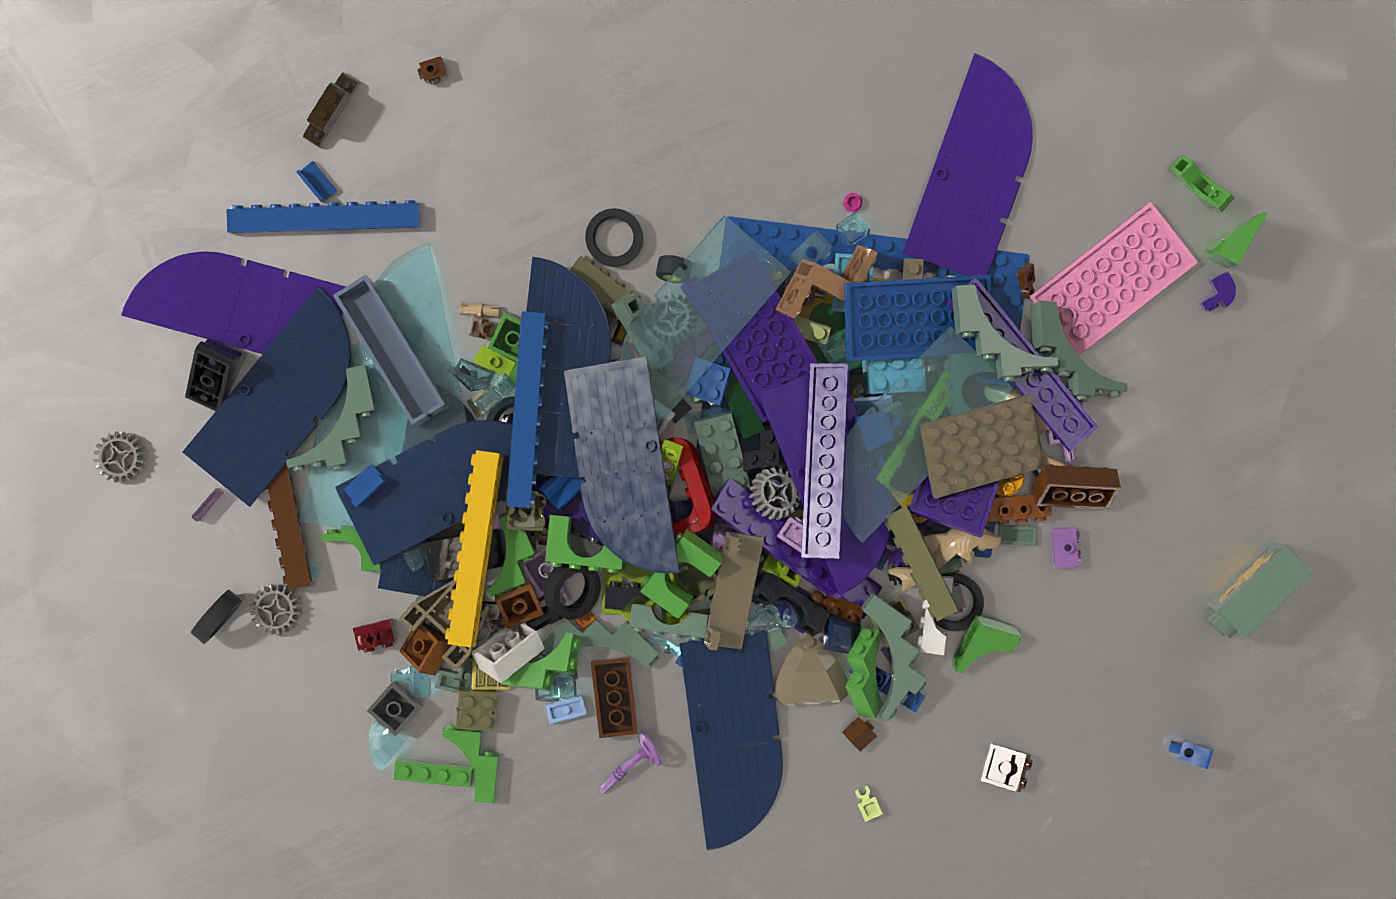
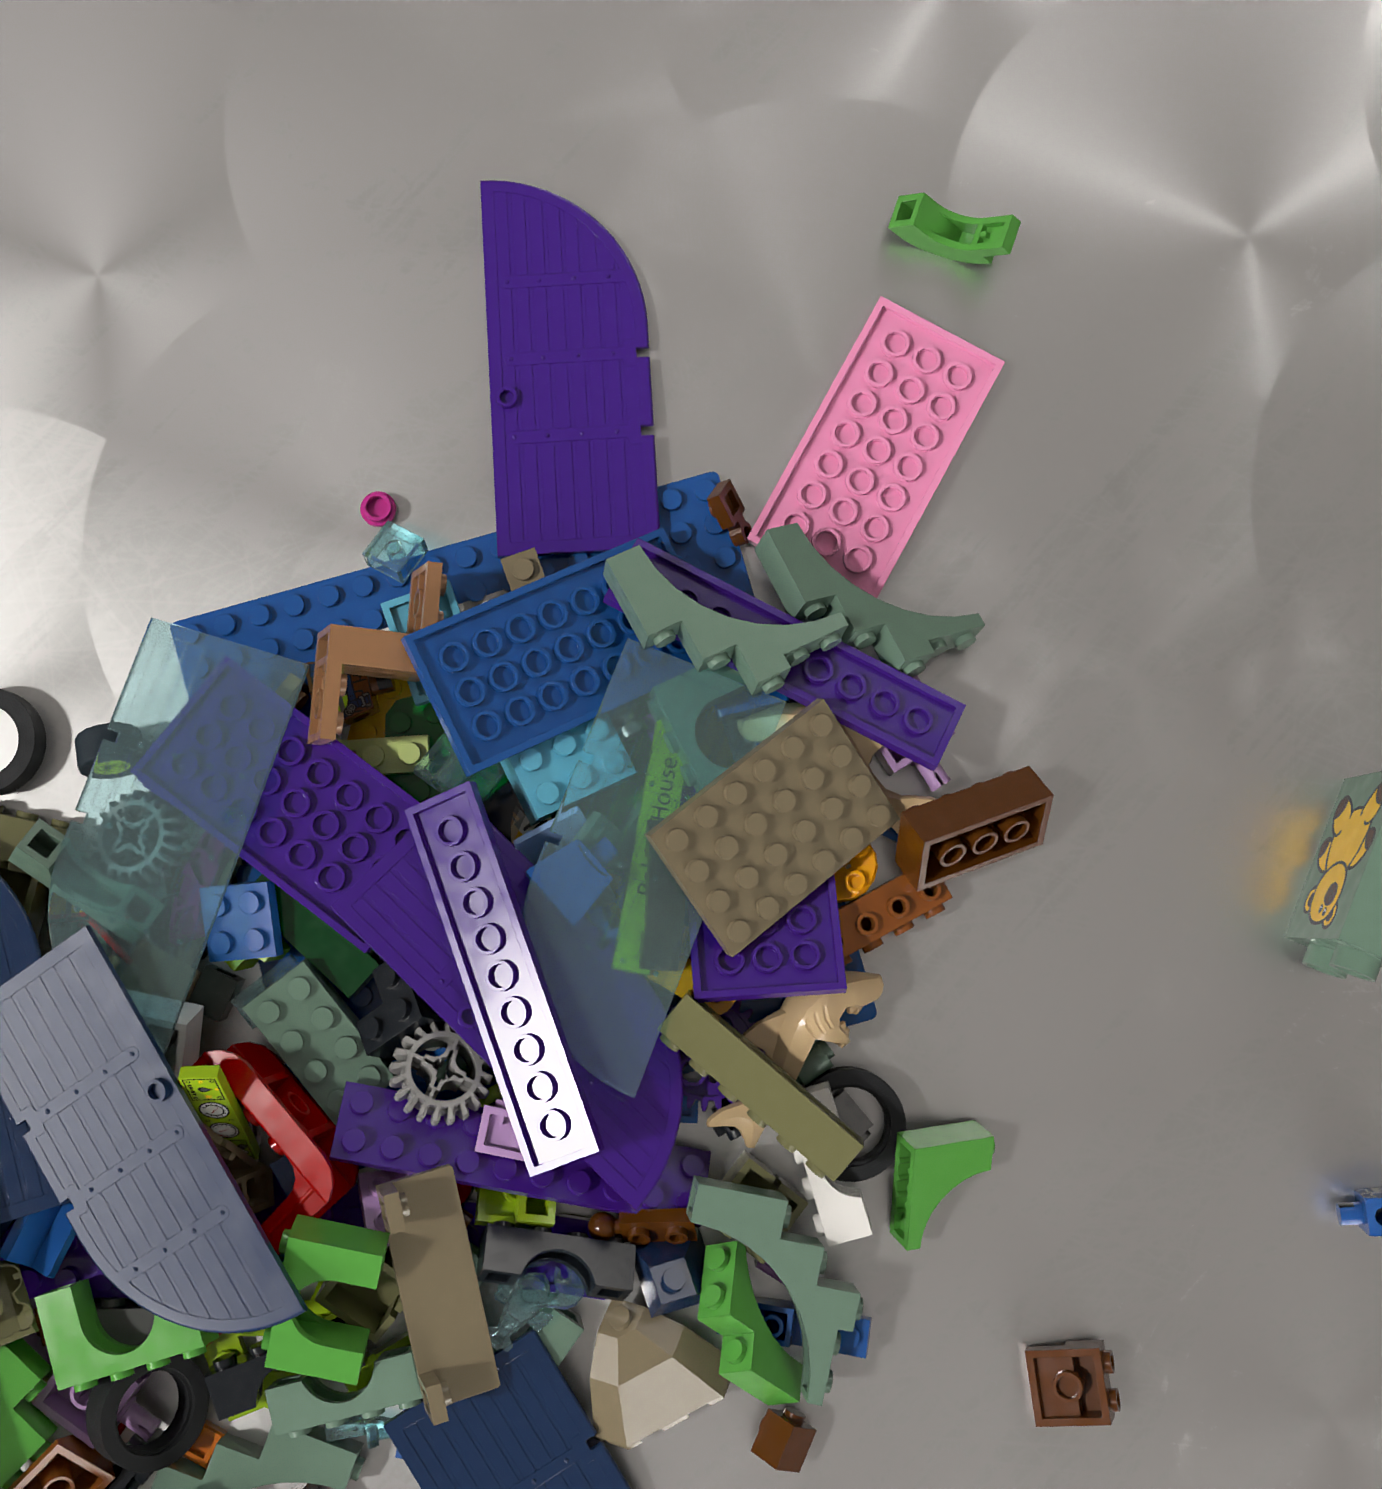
camera: 30 degrees left, 5 degrees down
clear light blue brick [788,230,833,267] -> none
sand green tile [998,525,1038,546] -> none
medium lavender brick [1051,527,1082,568] -> none
dark purple brick [1199,271,1236,312] -> none
bright green slope [1206,212,1267,269] -> none

